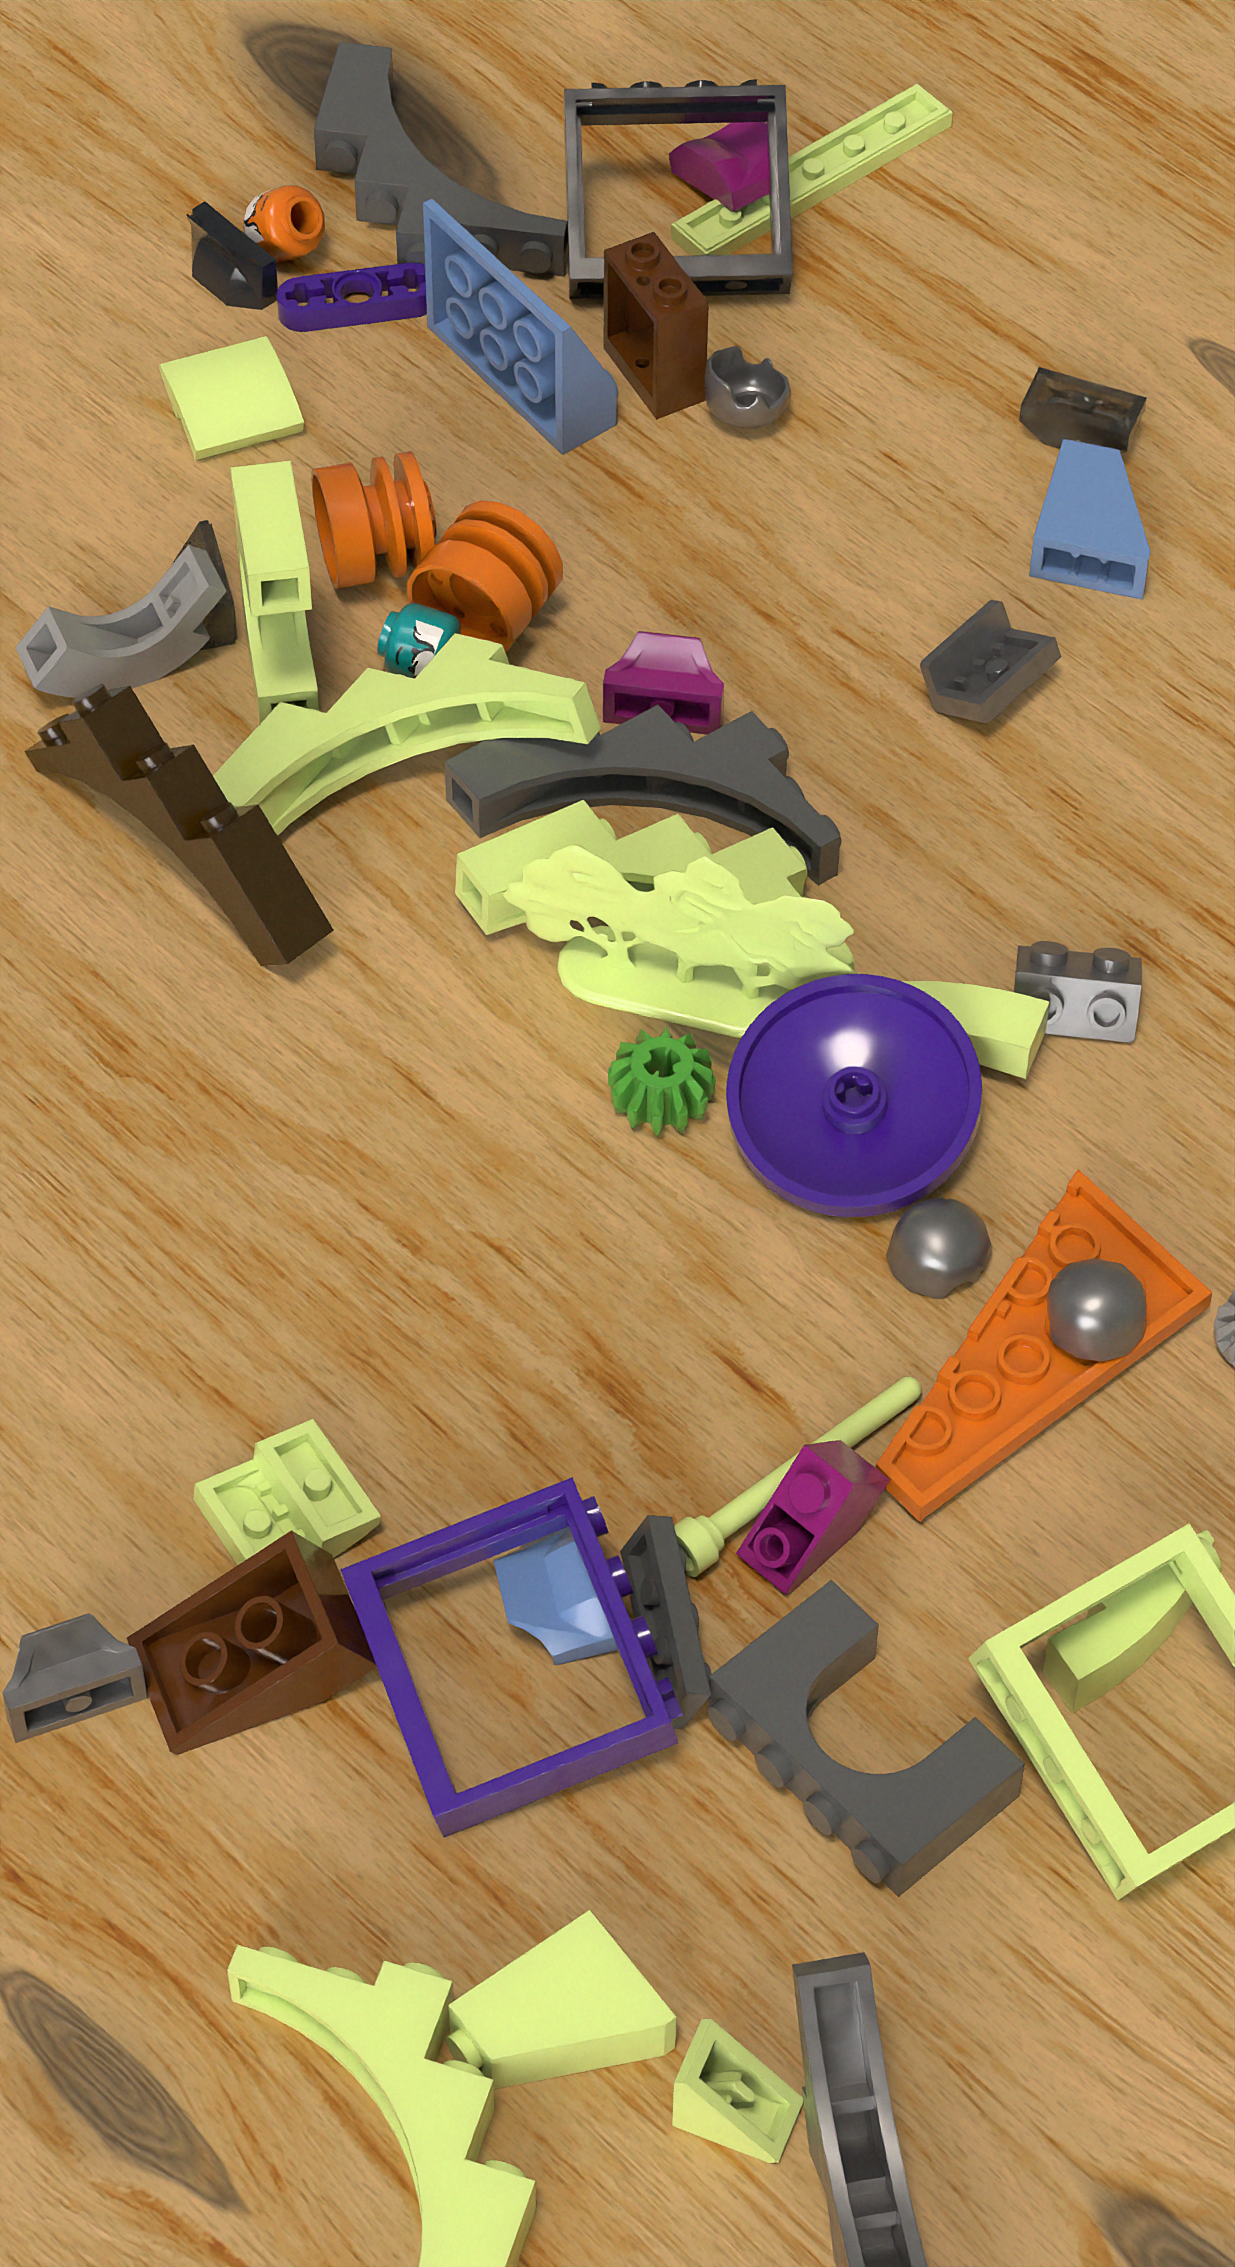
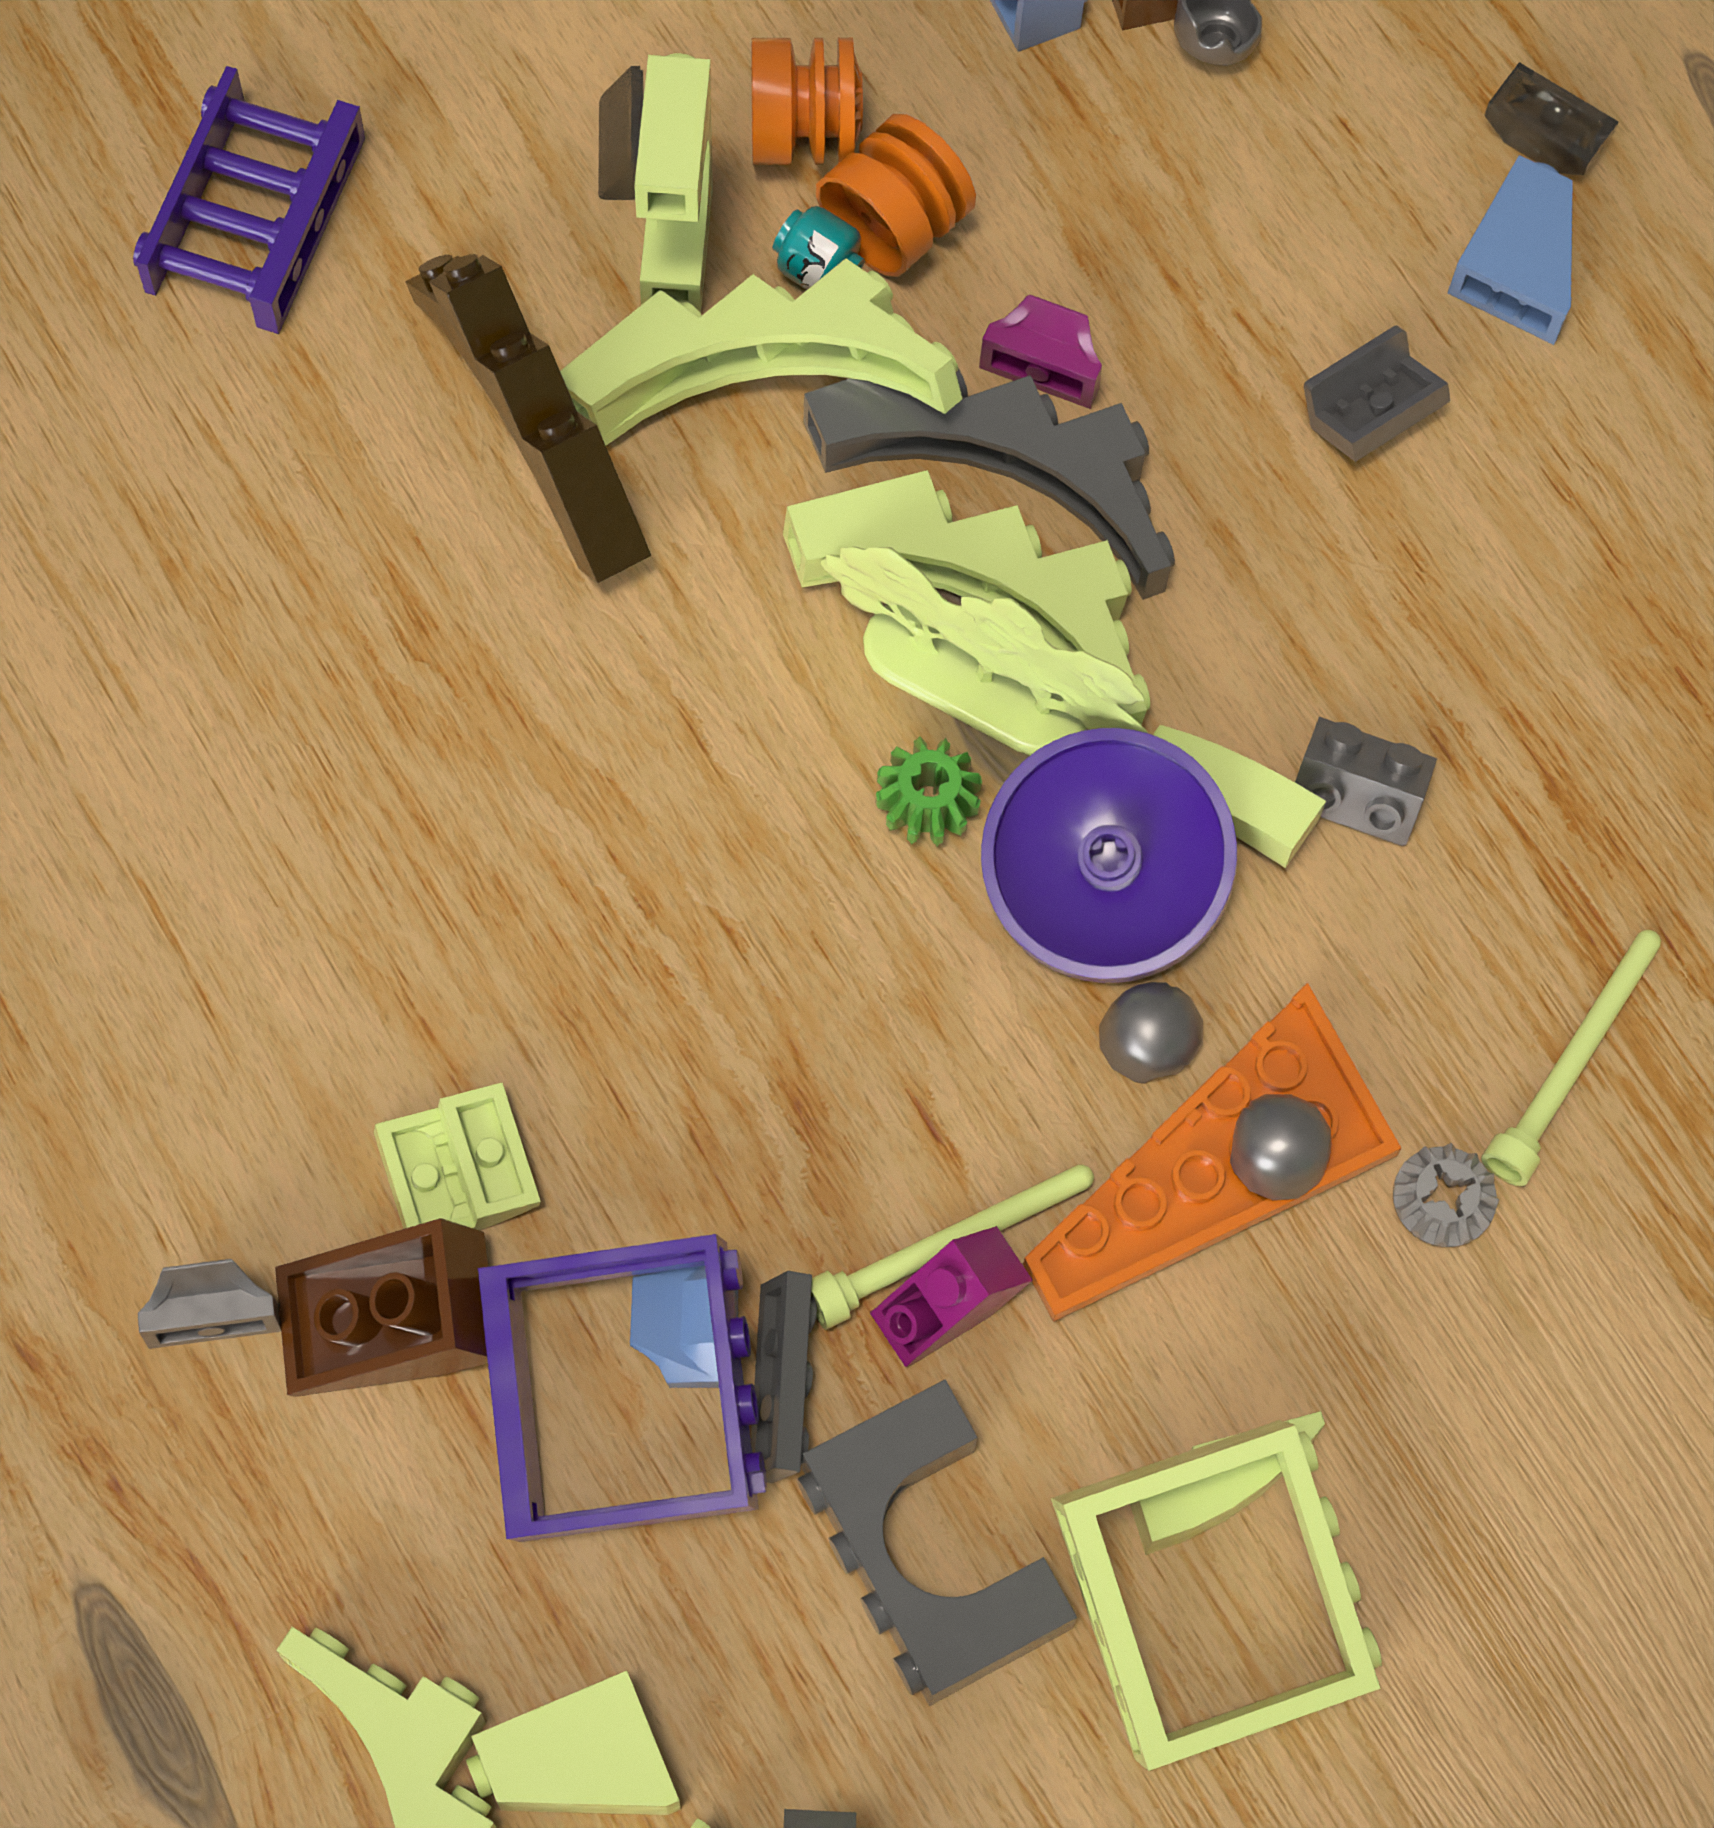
camera: 10 degrees right, 15 degrees up
light grey arch [15,545,227,698] -> none

